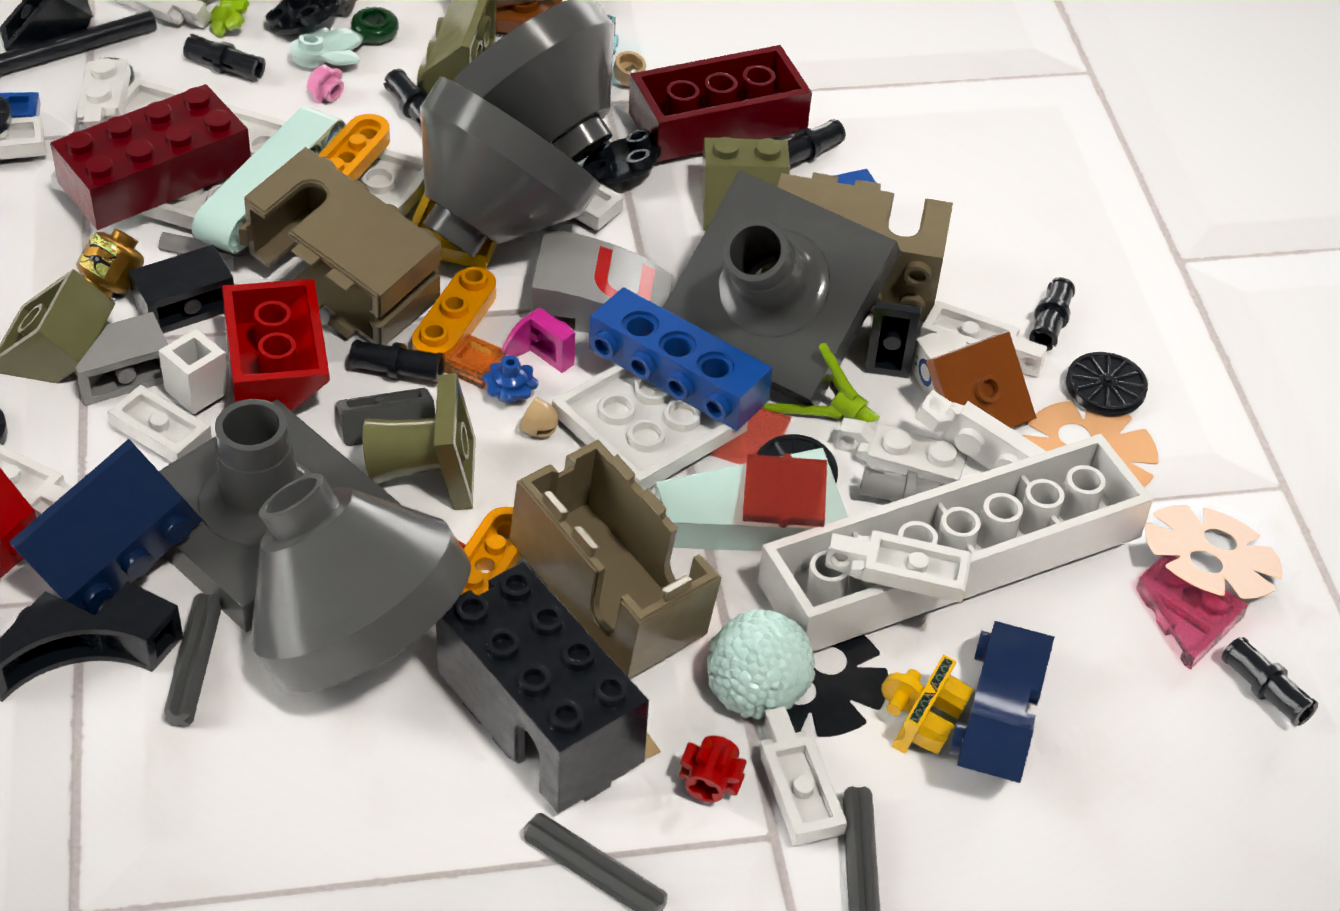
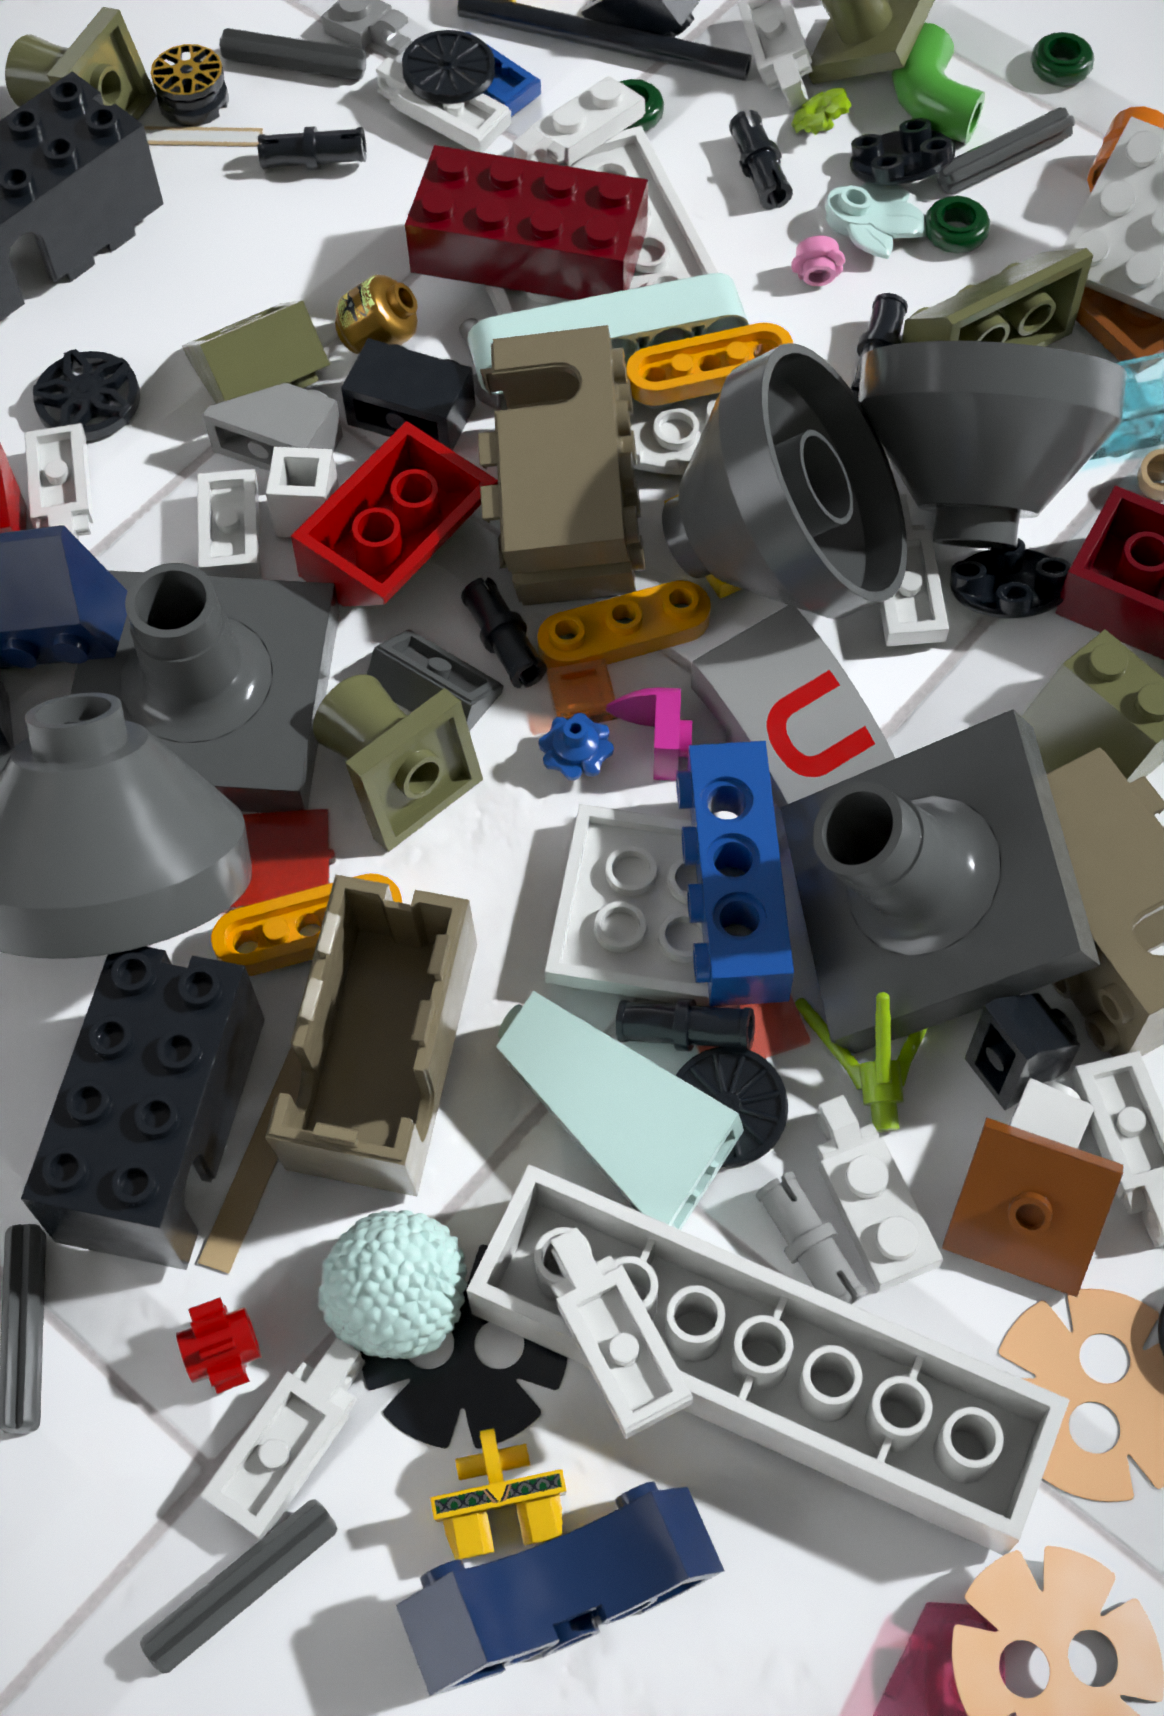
camera: 55 degrees right, 15 degrees up
tan hinge [519,397,559,438] -> none
clear red piece [742,454,827,528] -> none
white hinge [915,390,1045,470] -> none
none -> black pin [616,998,755,1052]

